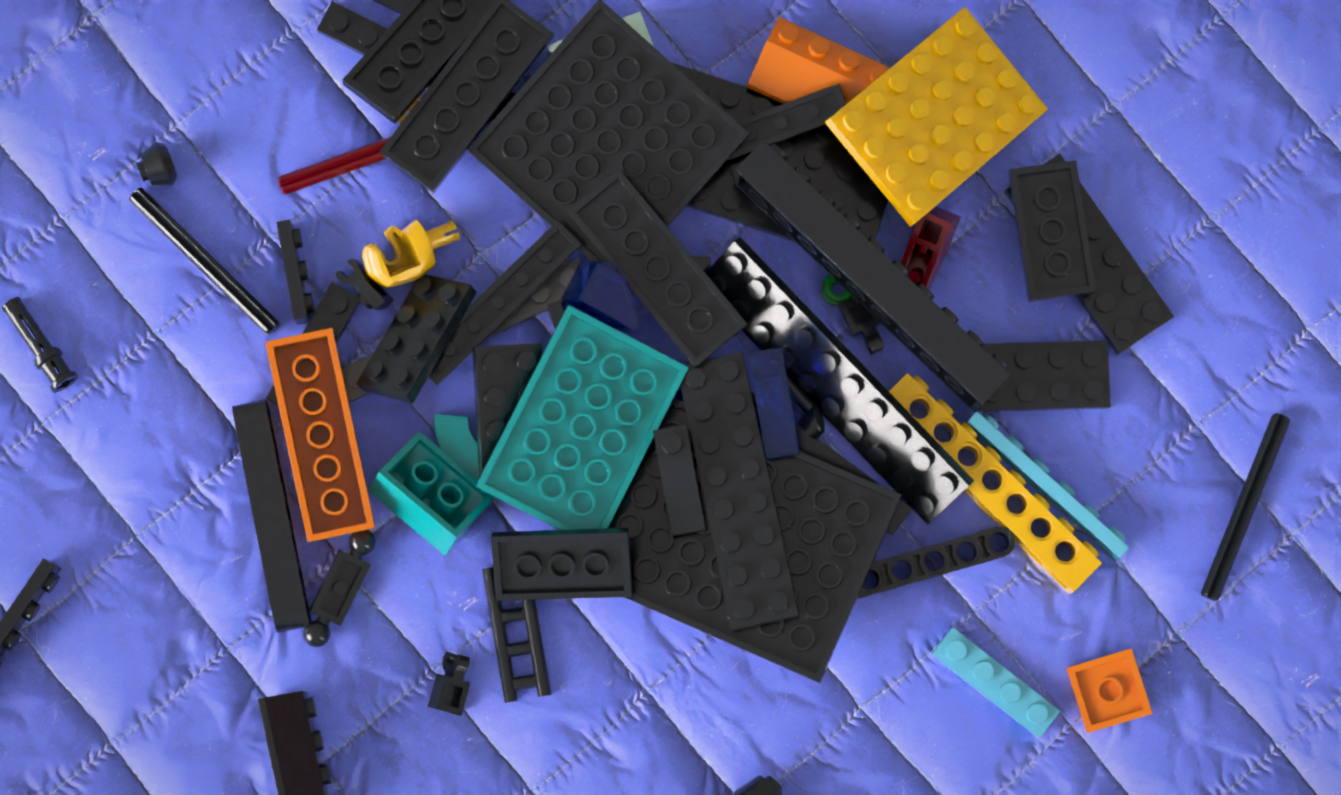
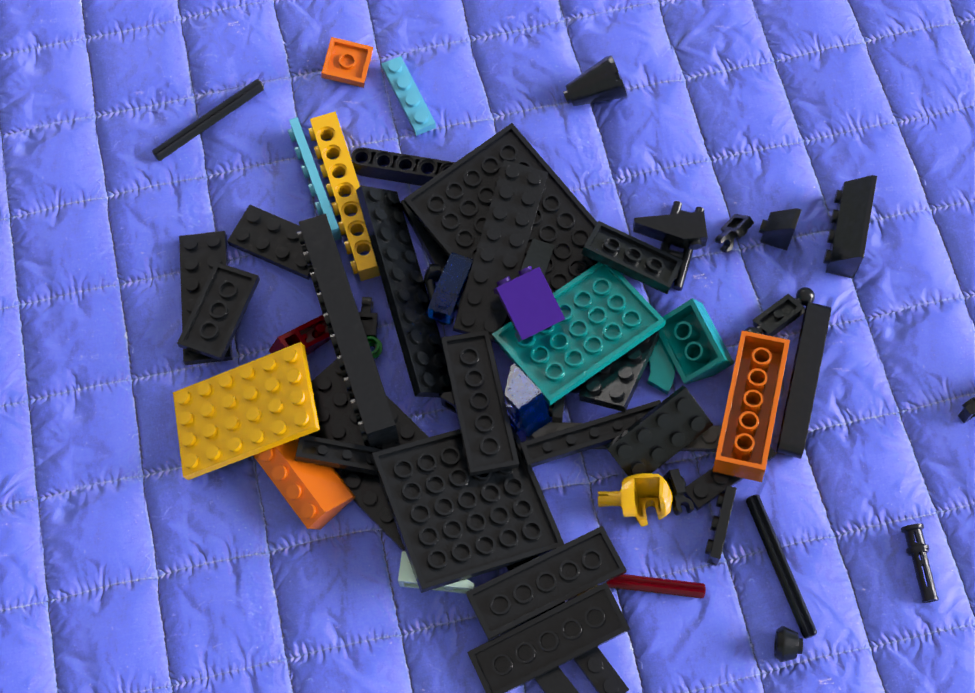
camera: 145 degrees left, 15 degrees down
none -> dark purple panel [493,266,565,342]
none -> black slope [633,211,708,250]
none -> black slope [759,208,801,250]

